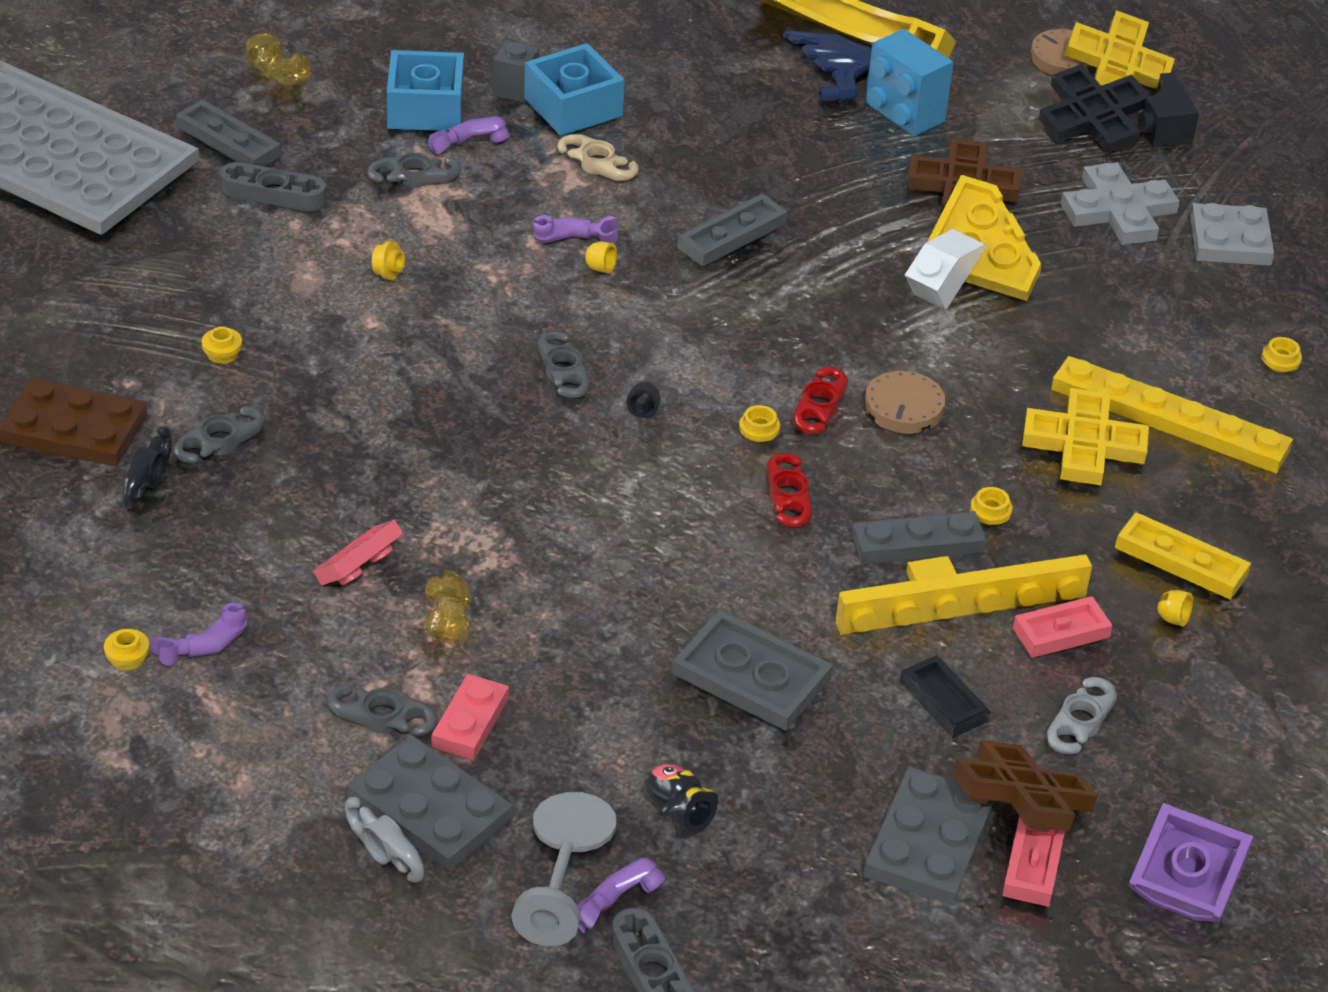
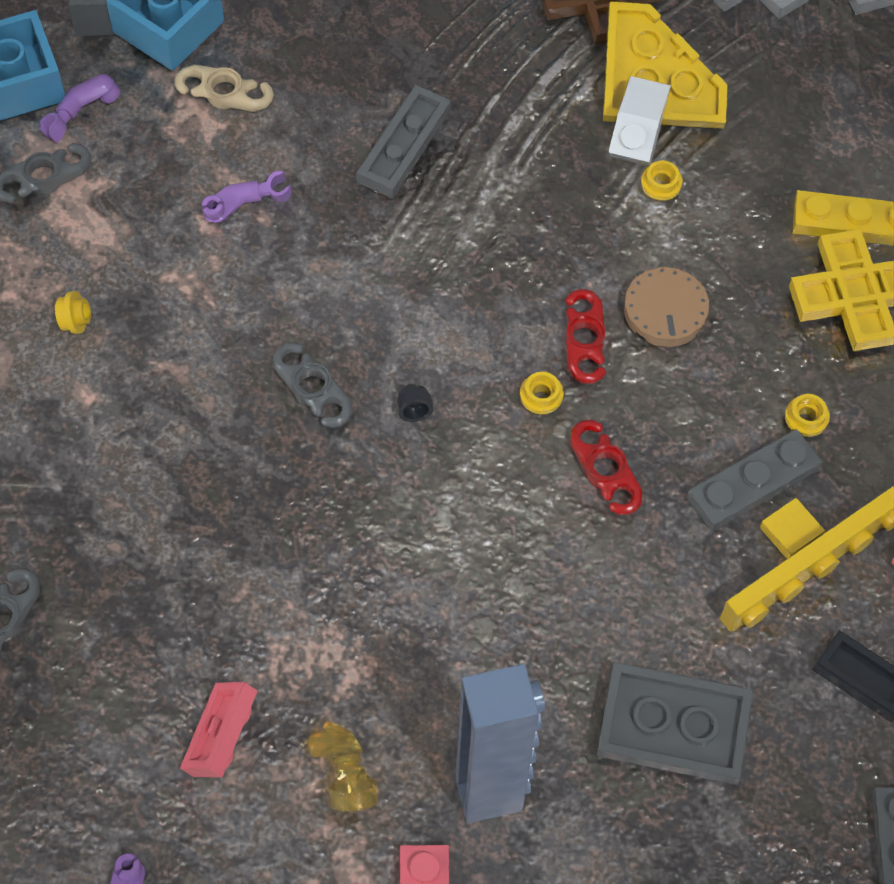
camera: 20 degrees left, 20 degrees up
yellow hinge [585,241,617,274] -> none
none -> sand blue brick [455,664,545,824]
none -> yellow plate [641,160,683,201]

